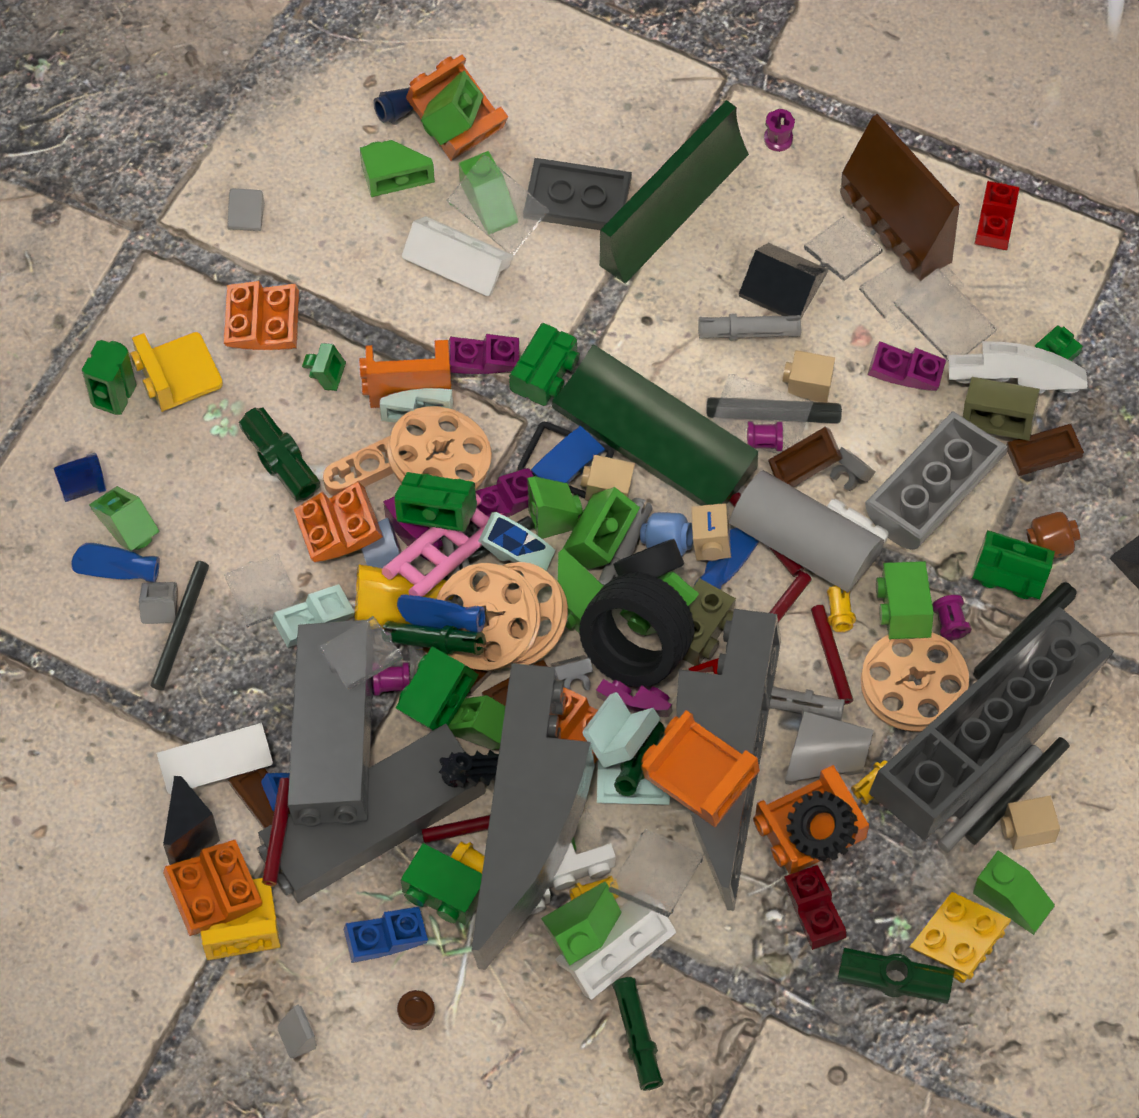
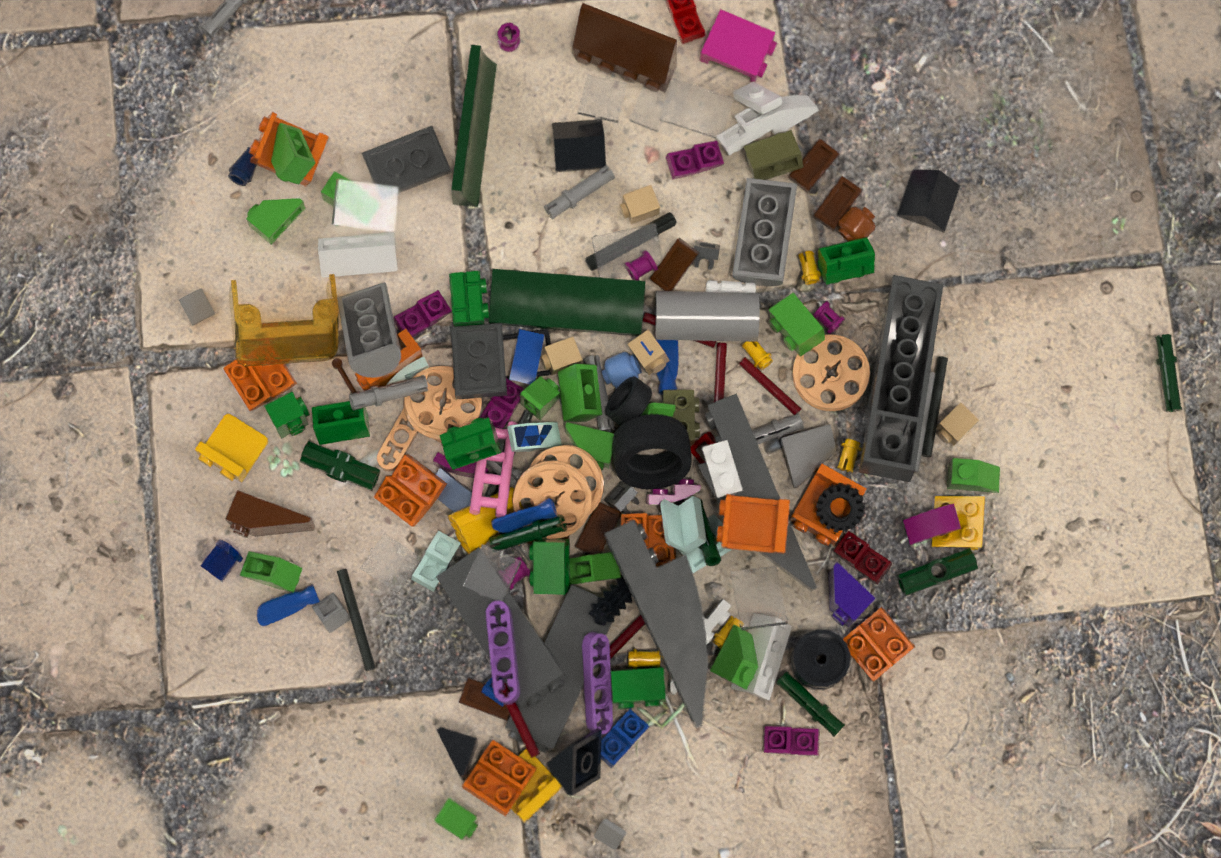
camera: 40 degrees left, 15 degrees up
green brick [82,340,137,415] -> none
white panel [156,723,273,794] -> none
green tile [302,343,346,391] -> none
reddish brown tile [397,990,435,1030] -> none
pearl dark grey axle [973,582,1077,680] -> none
green tile [1035,325,1083,361] -> none
none -> reddish brown slope [225,490,315,538]
none -> clear yellow windscreen [229,274,339,366]
none -> green brick [265,392,310,439]
none -> green brick [312,401,370,445]
none -> reddish brown hinge [332,358,357,394]
none -> light grey brick [337,282,401,378]
none -> light grey pin [349,375,428,411]
none -> bright green slope [434,798,478,841]
none -> dark grey tile [451,323,507,400]
none -> medium lavender beam [486,601,520,704]
none -> black slope [546,728,602,796]
none -> medium lavender beam [582,632,613,734]
none -> dark pink panel [699,9,777,82]
none -> white plate [702,440,743,498]
none -> white plate [733,82,783,115]
none -> magenta slope [764,726,820,756]
none -> black wheel [790,630,851,691]
none -> yellow pin [798,251,821,285]
none -> reddish brown tile [813,176,863,232]
none -> dark purple slope [828,562,876,628]
none -> orange slope [843,607,916,682]
none -> magenta slope [903,504,961,545]

